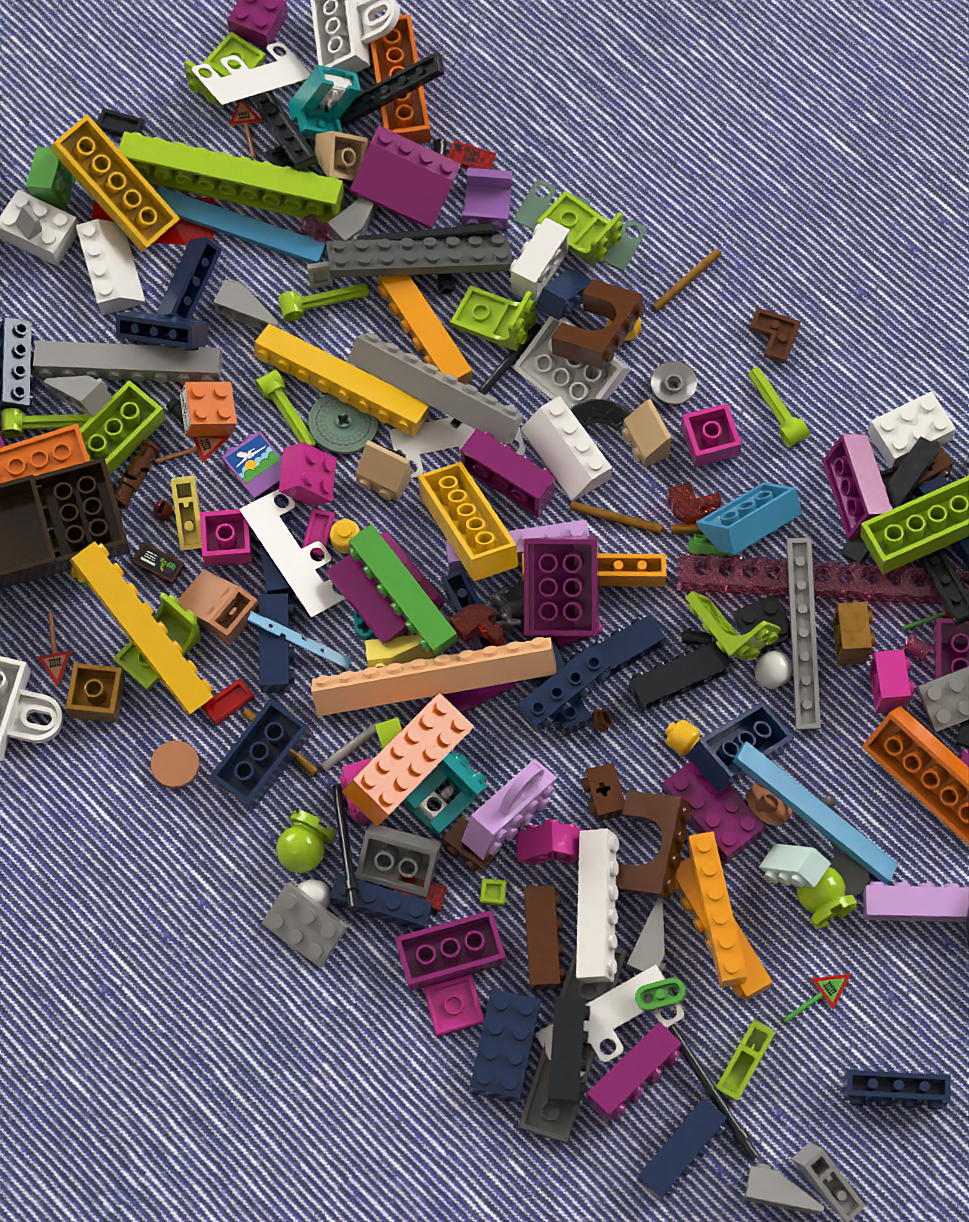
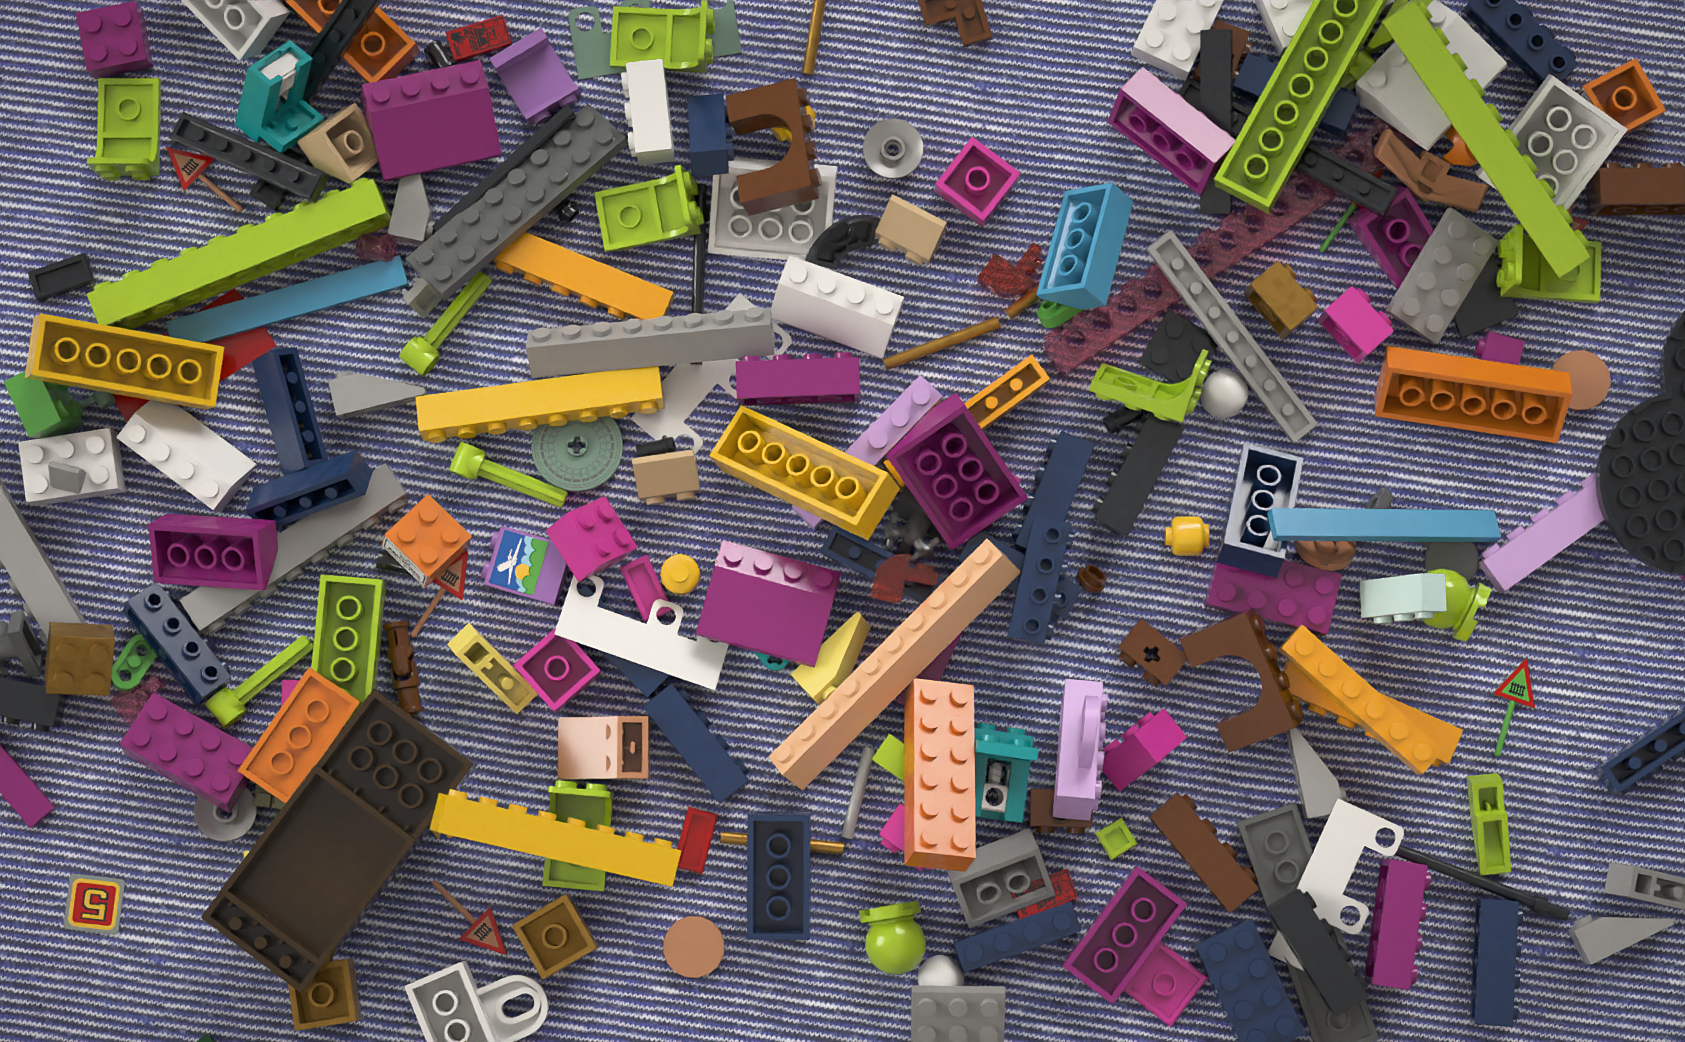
camera: 35 degrees left, 15 degrees up
light grey slope [43,375,112,417] -> none
tile [132,542,185,585] -> none
dark red hinge [153,500,173,521] -> none
white piece [192,42,310,105] -> none
piece [247,611,351,669] -> none
black bar [332,784,359,912] -> none
bright green brick [348,524,458,657] -> none
white brick [576,829,619,983] -> none
bright green plate [635,978,686,1012] -> none
lime axle [748,368,810,448] -> none
clear pink bush [901,633,933,663] -> none
none -> sand green hand [78,391,116,410]
none -> magenta slope [148,514,278,590]

